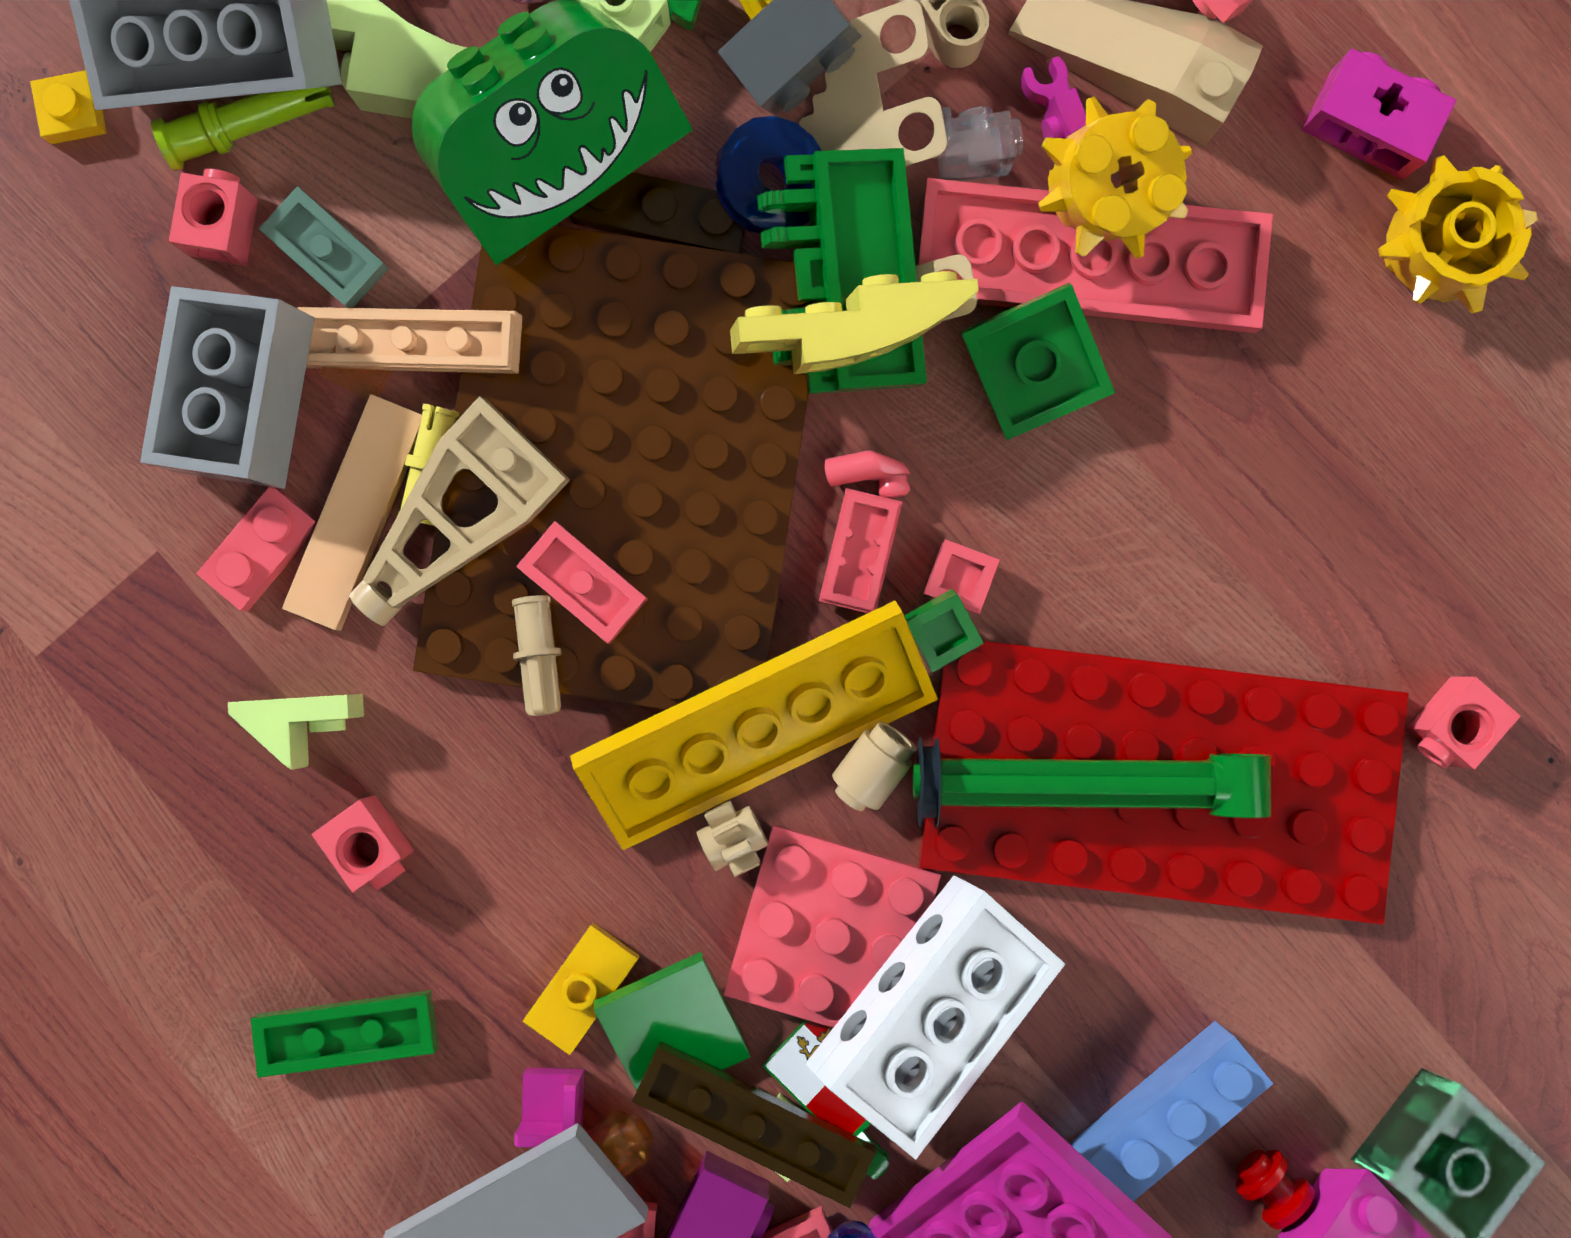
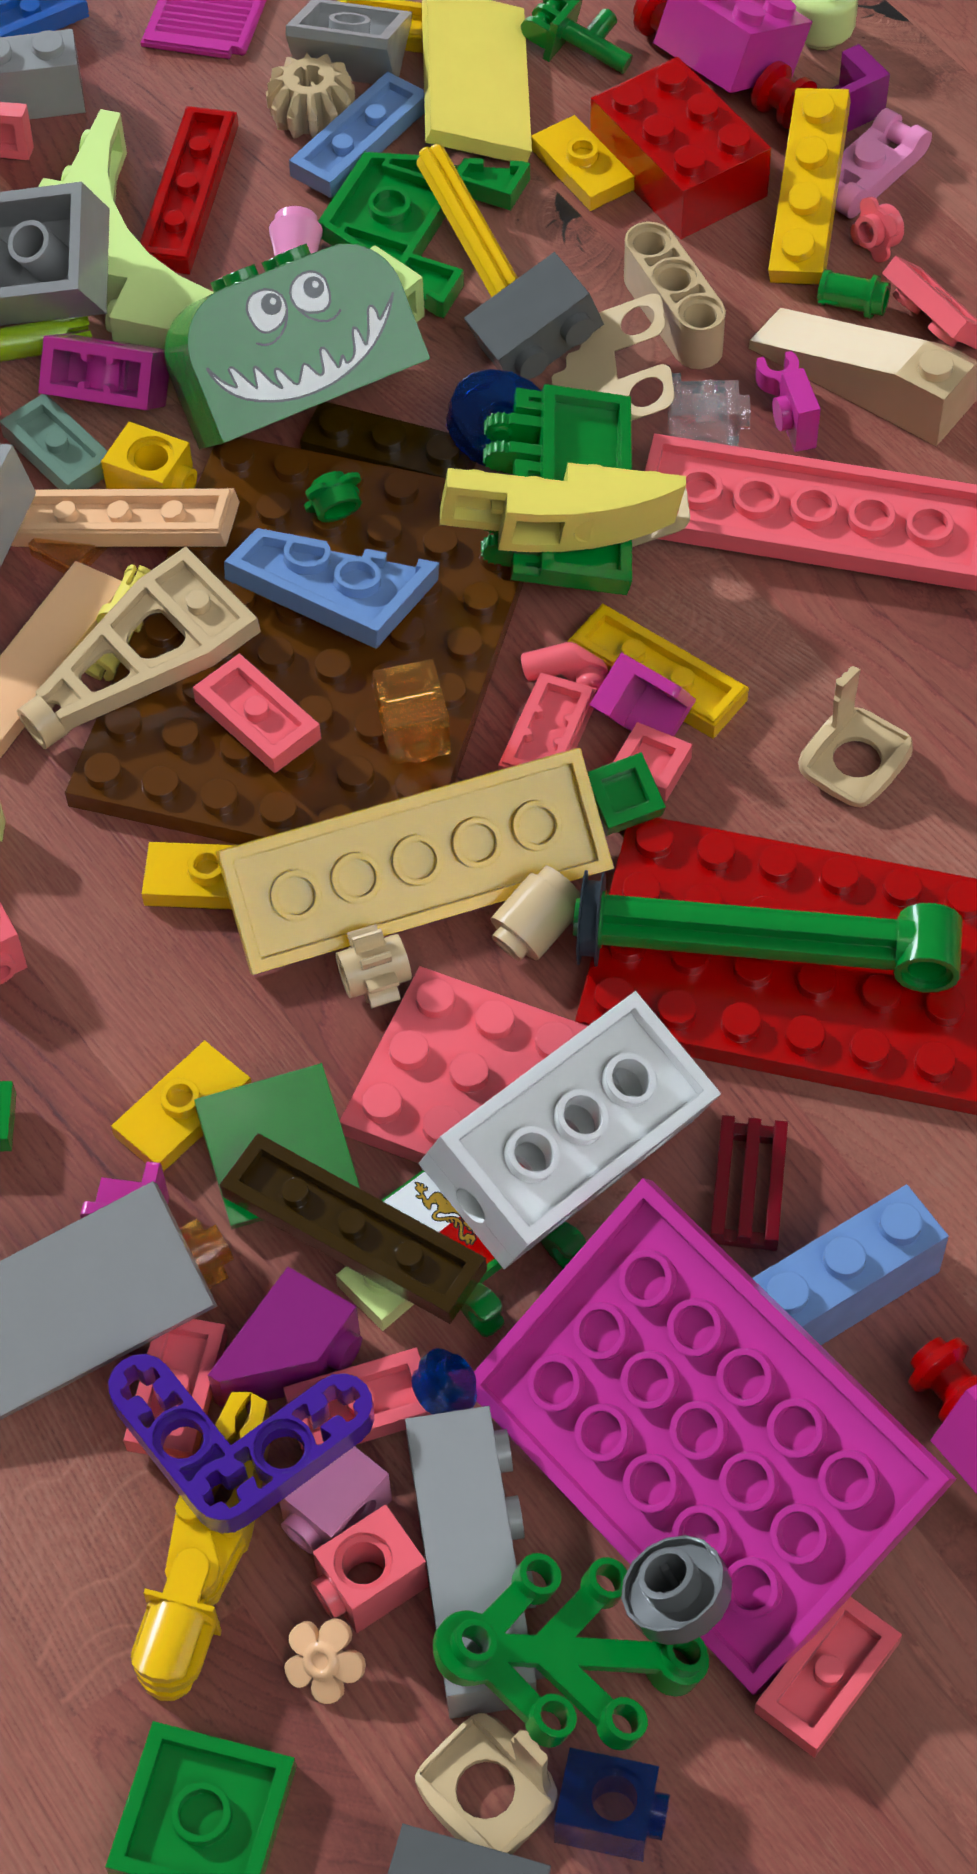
camera: 15 degrees right, 30 degrees down
tan axle [512,595,562,716] -> none
green plate [960,283,1115,441] -> none
yellow brick [1039,96,1192,259] -> none
none -> dark pink brick [38,333,169,410]
none -> yellow brick [101,422,197,489]
none -> yellow plate [142,842,236,909]
none -> medium blue wing [224,528,439,649]
none -> green plate [304,471,362,522]
none -> clear orange brick [373,659,451,766]
none -> yellow tile [568,603,749,739]
none -> dark pink panel [589,652,696,736]
none -> dark red tile [710,1115,788,1251]
none -> tan piece [798,666,913,808]

